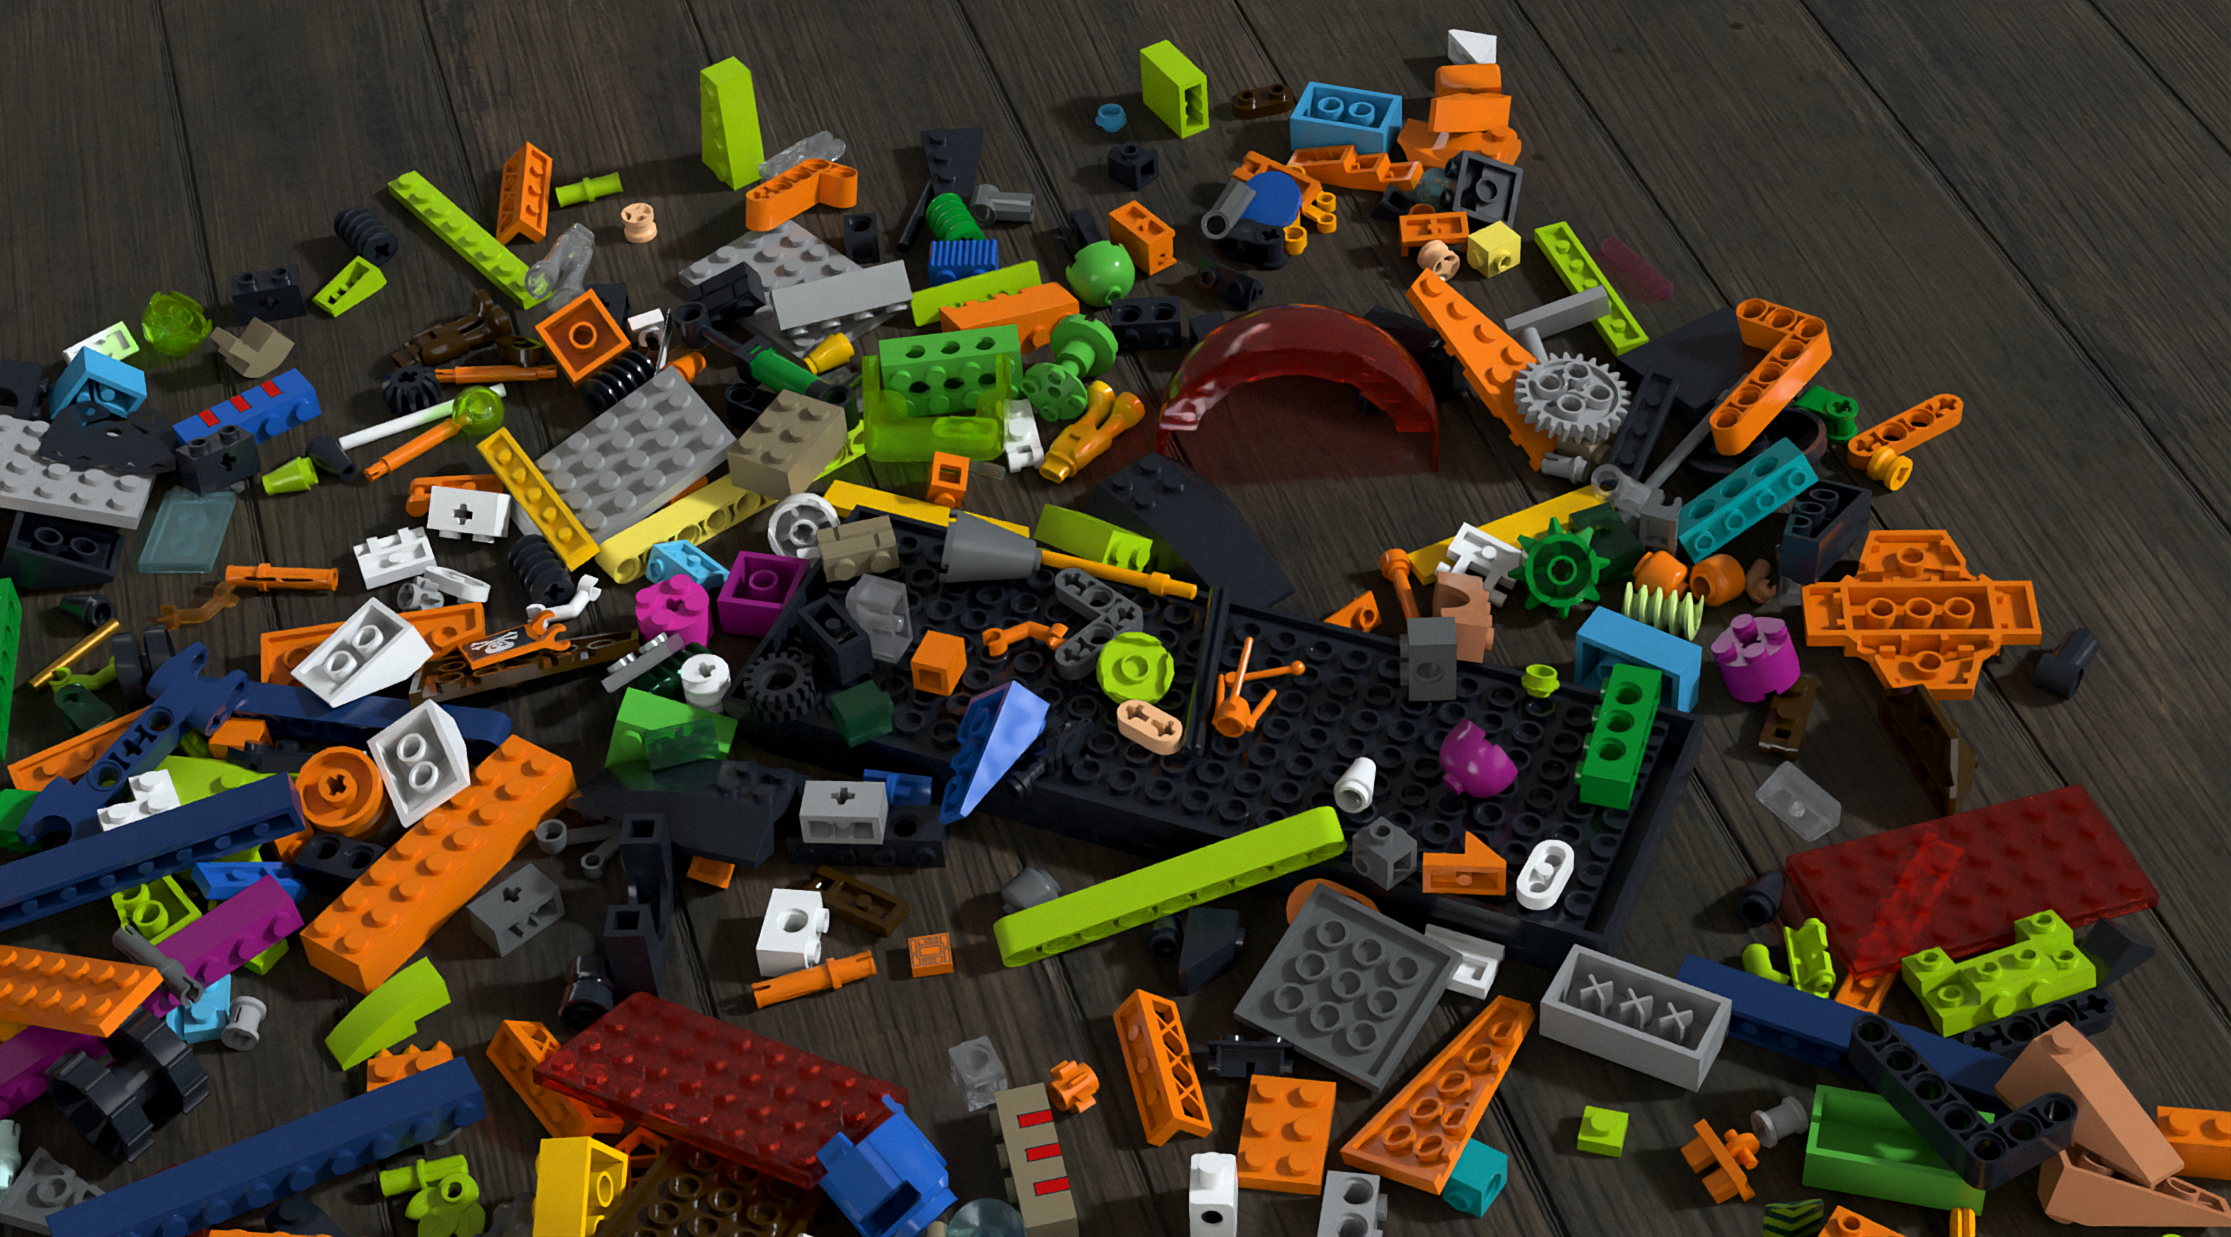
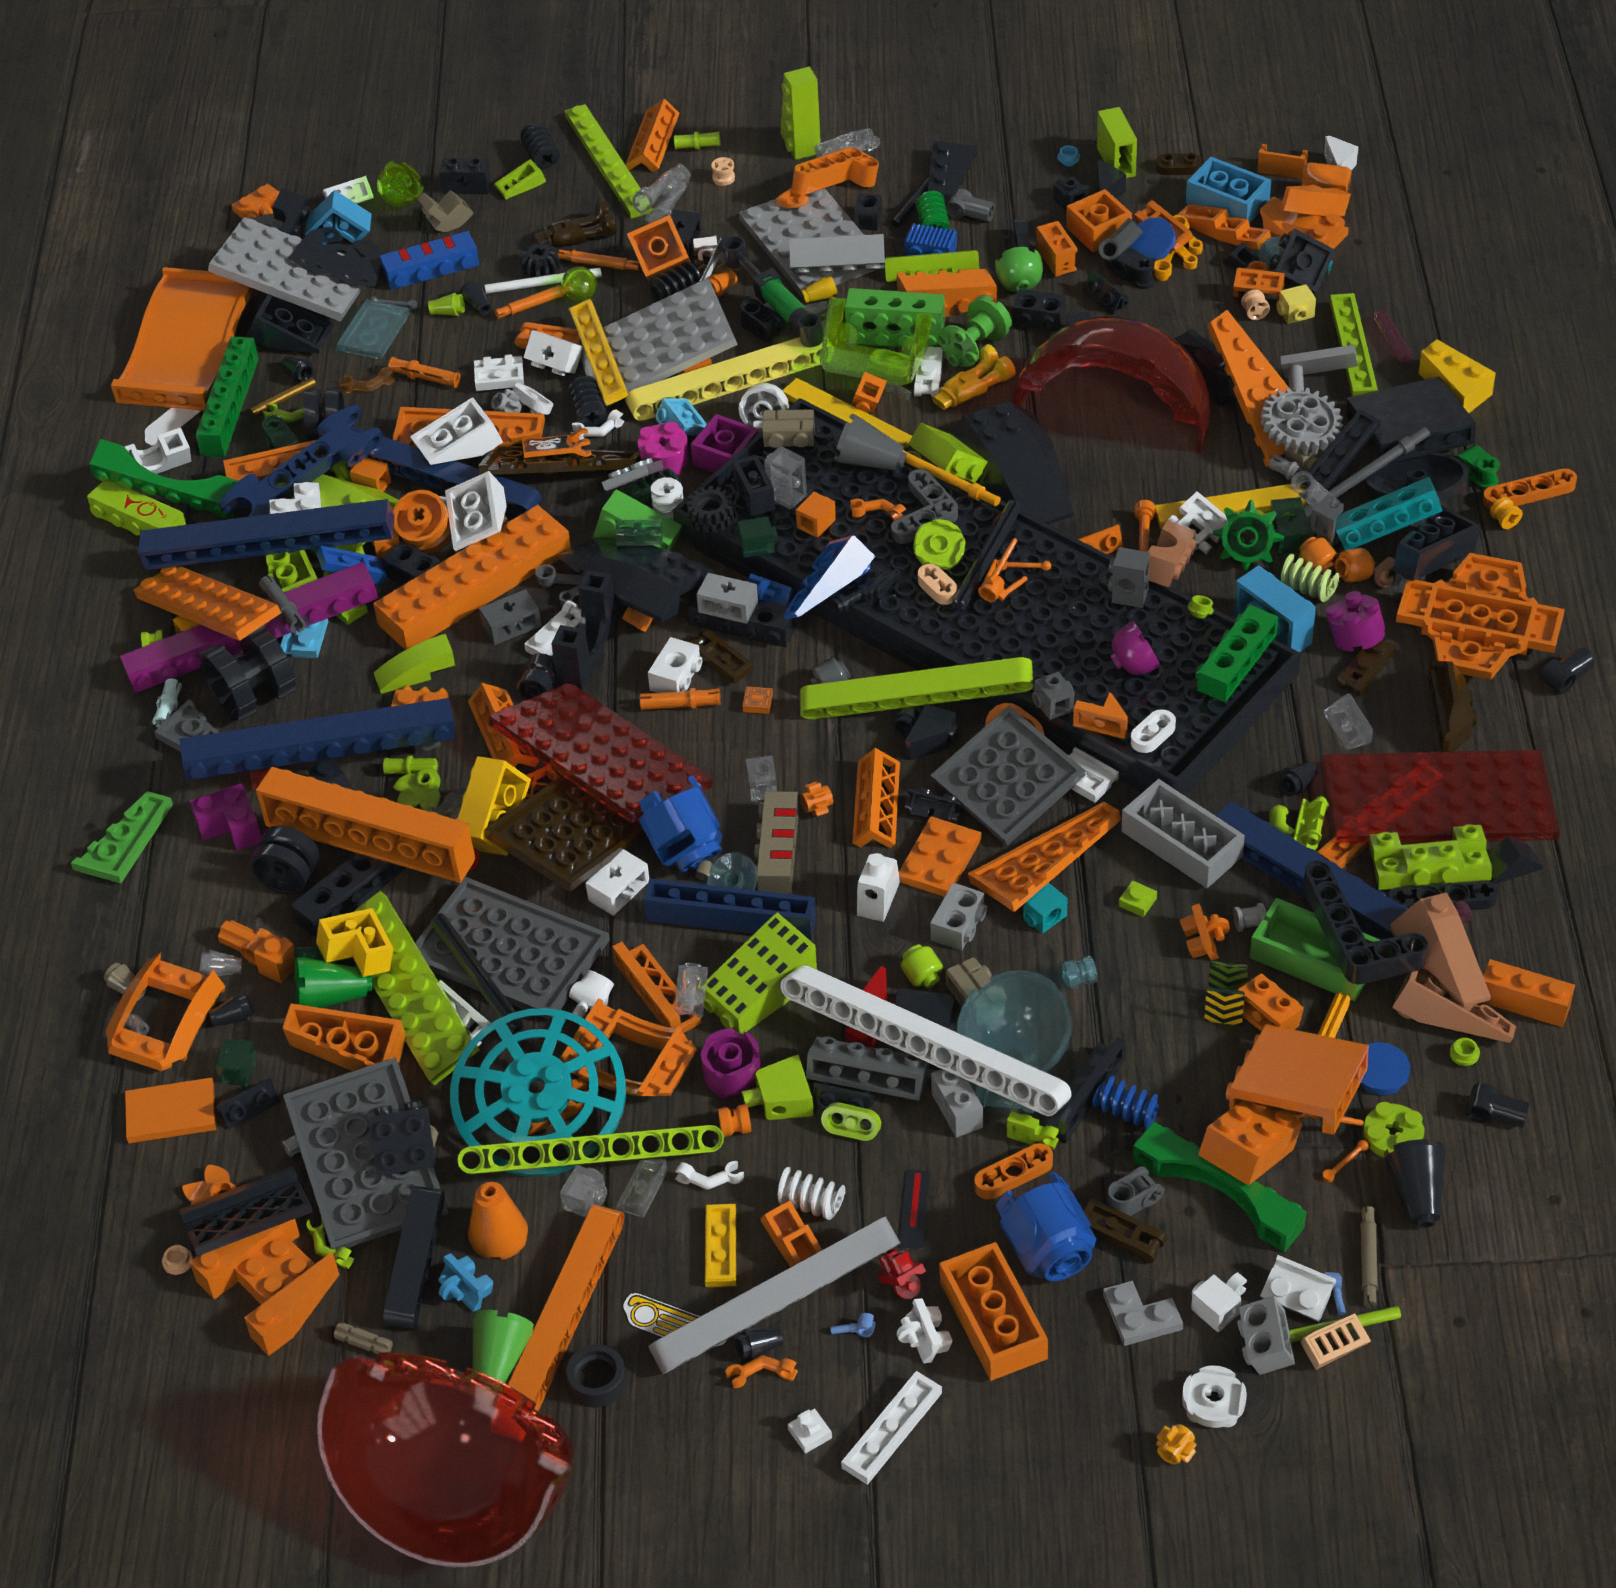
camera: 15 degrees right, 5 degrees up
black brick [175,424,261,497] -> none
light grey bush [221,996,267,1051] -> none
black plate [226,740,314,773] -> none
dark brown plate [496,336,545,368] -> none
black brick [686,261,767,332] -> none
dark tan brick [727,389,849,501] -> none
white cone [1334,757,1376,813] -> none
orange beam [1709,298,1832,456] -> none
none -> white plate [524,601,581,656]
none -> orange tile [776,188,809,208]
none -> orange brick [1066,189,1132,252]
none -> black slope [1097,160,1126,199]
none -> orange hinge [1257,144,1308,179]
none -> yellow wedge [1419,339,1496,413]

